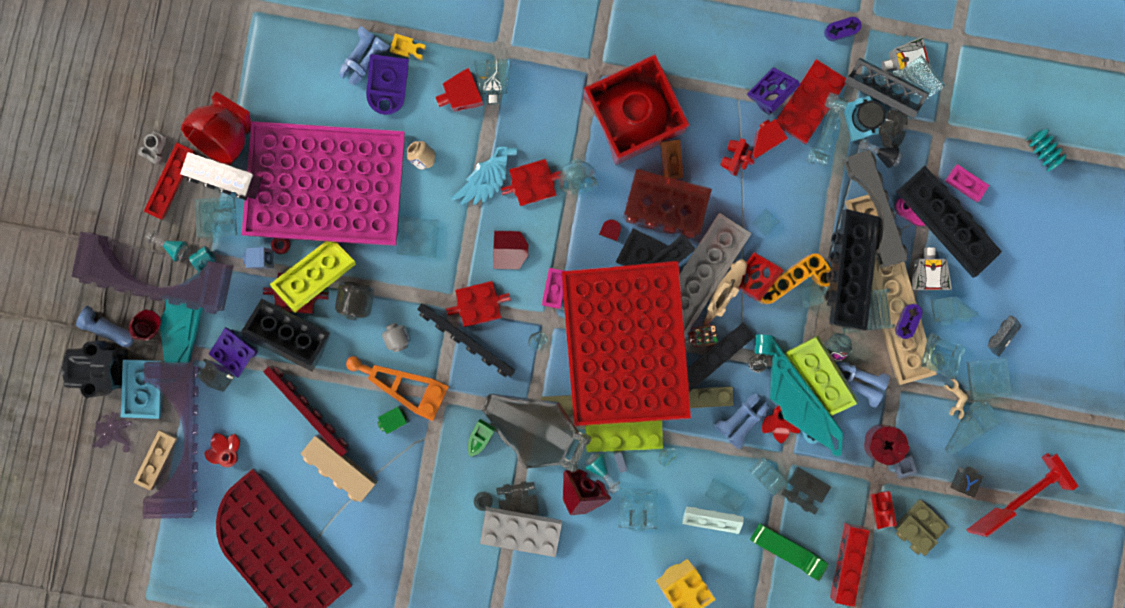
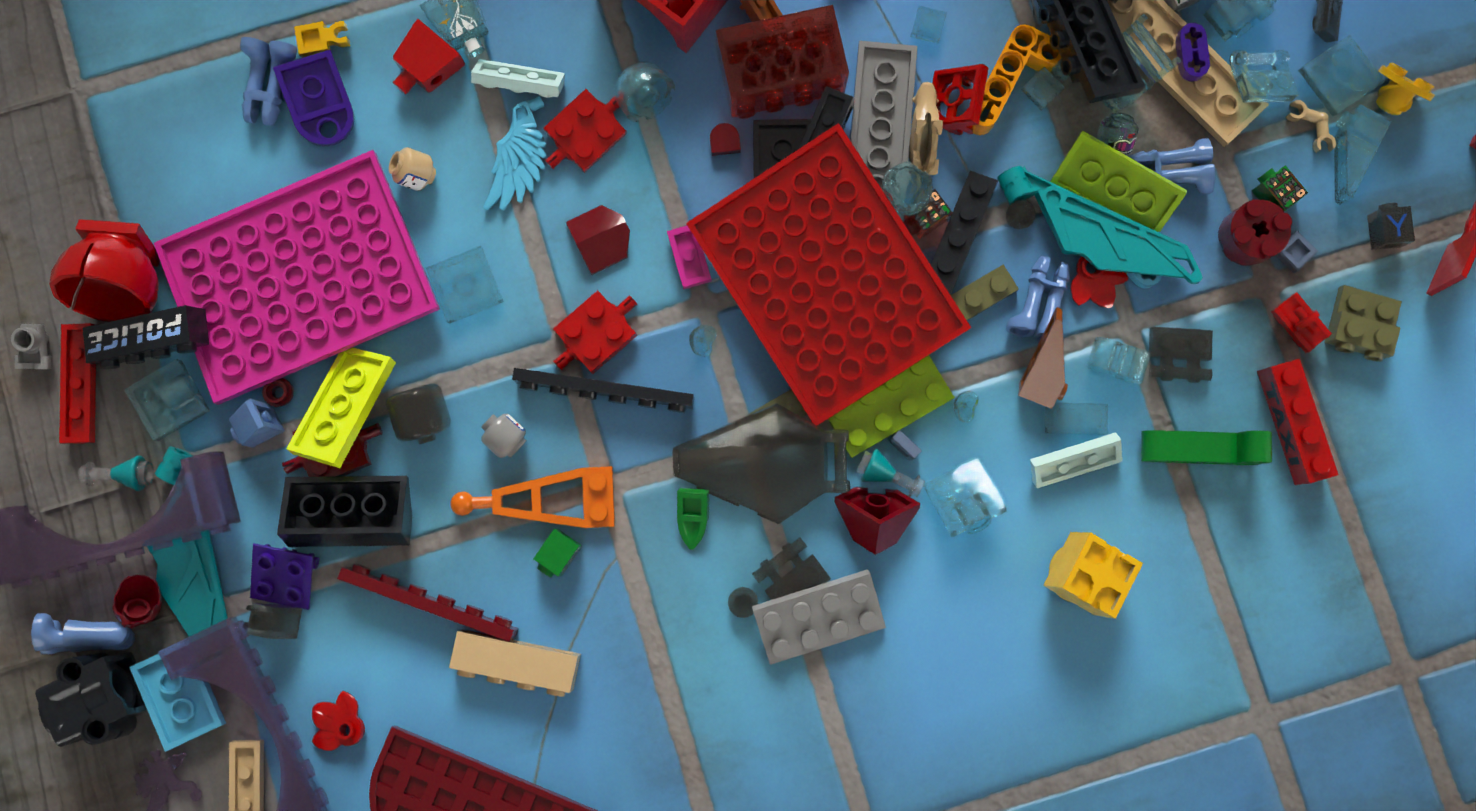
camera: 25 degrees left, 5 degrees down
none -> light aqua plate [471,59,565,98]
none -> clear light blue hair [881,161,933,216]
none -> slope [1018,307,1068,409]
none -> brick [1251,165,1308,211]
none -> yellow plate [1376,62,1435,116]

